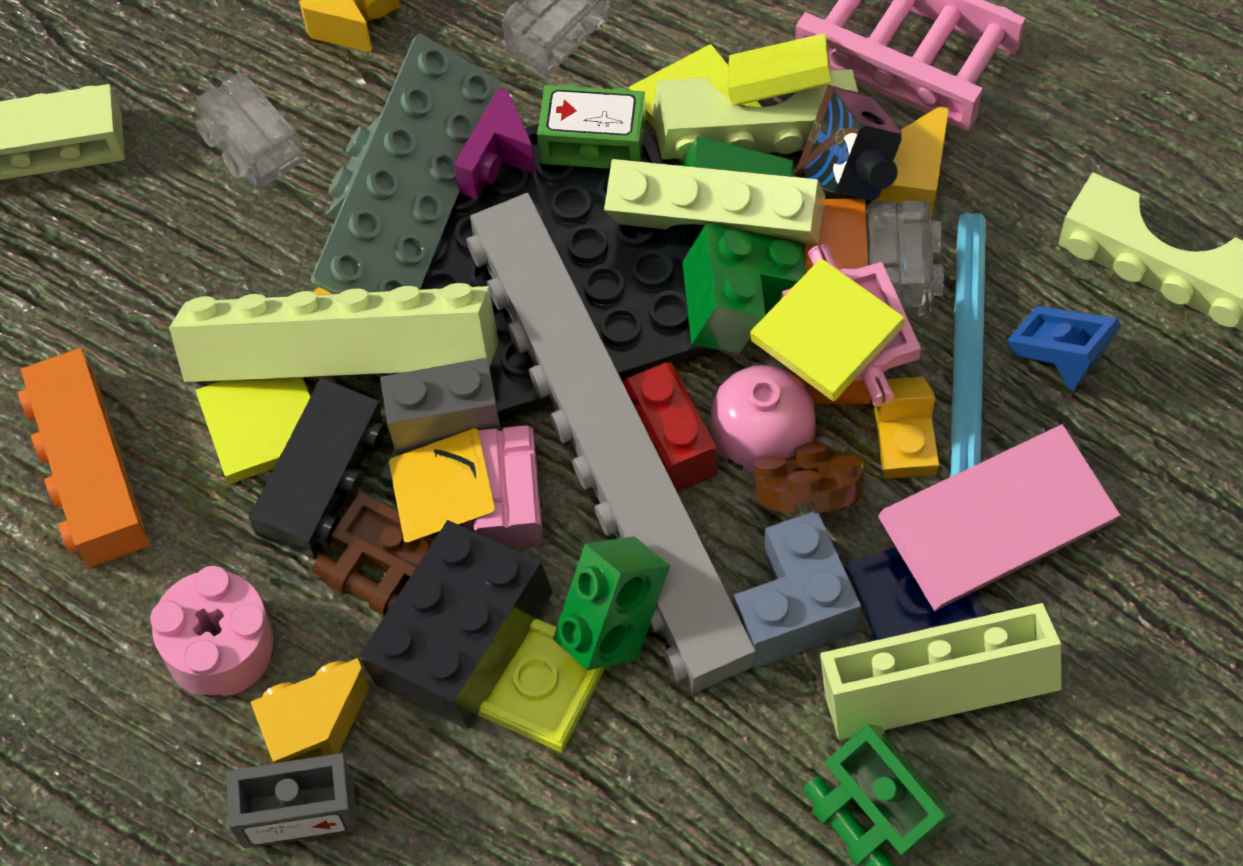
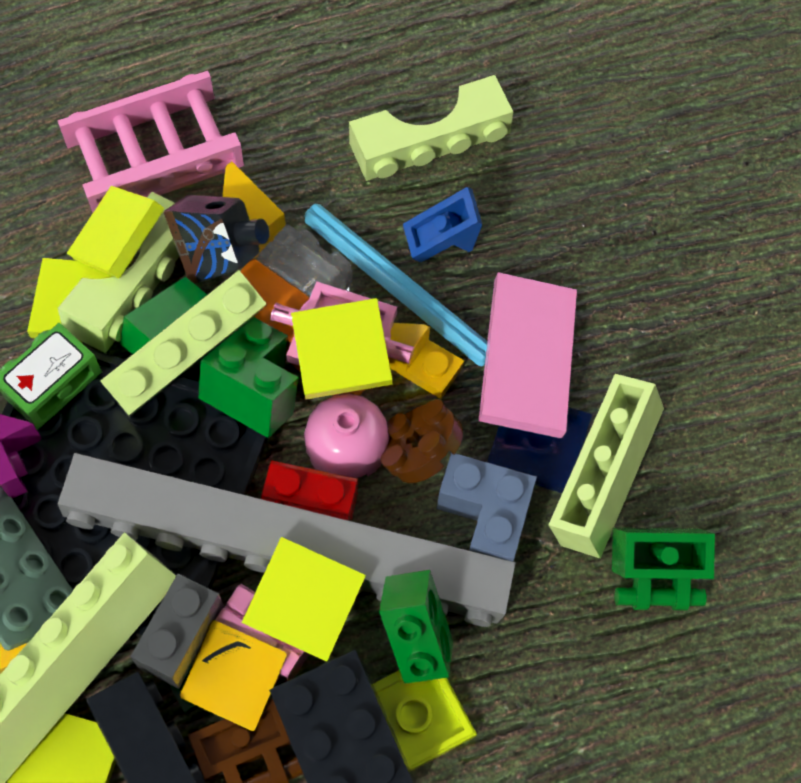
camera: 60 degrees left, 5 degrees up
none -> neon yellow tile [241,537,366,662]

